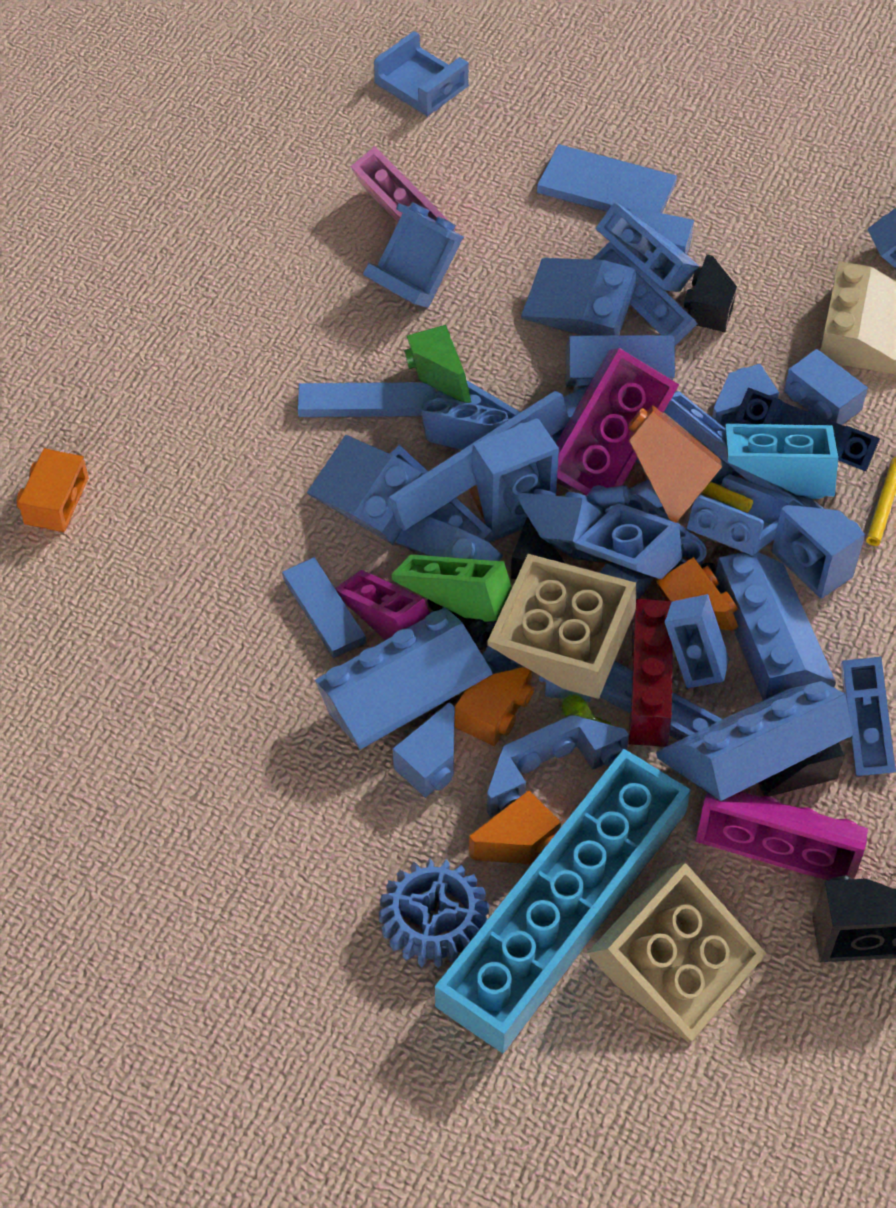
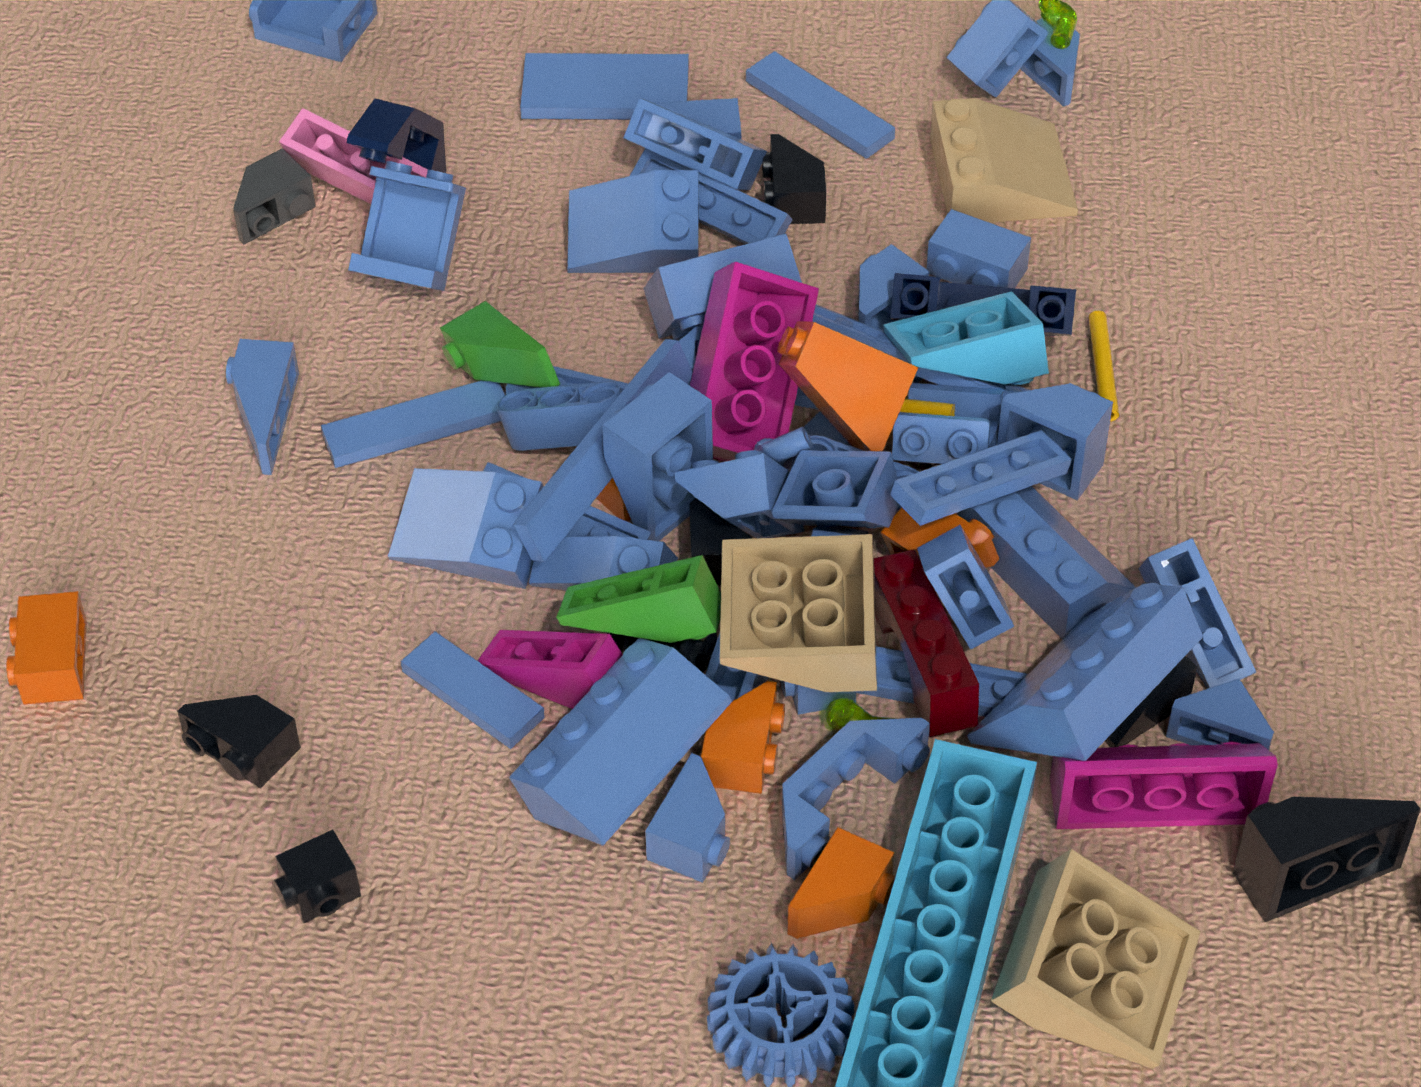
camera: 20 degrees left, 5 degrees down
none -> black slope [177,695,301,789]
none -> medium blue slope [226,339,299,475]
none -> dark grey slope [233,148,316,245]
none -> black brick [273,829,361,923]
none -> dark blue slope [346,98,446,173]
none -> medium blue tile [746,51,895,159]
none -> medium blue plate [890,430,1072,526]
none -> medium blue slope [1166,678,1274,750]

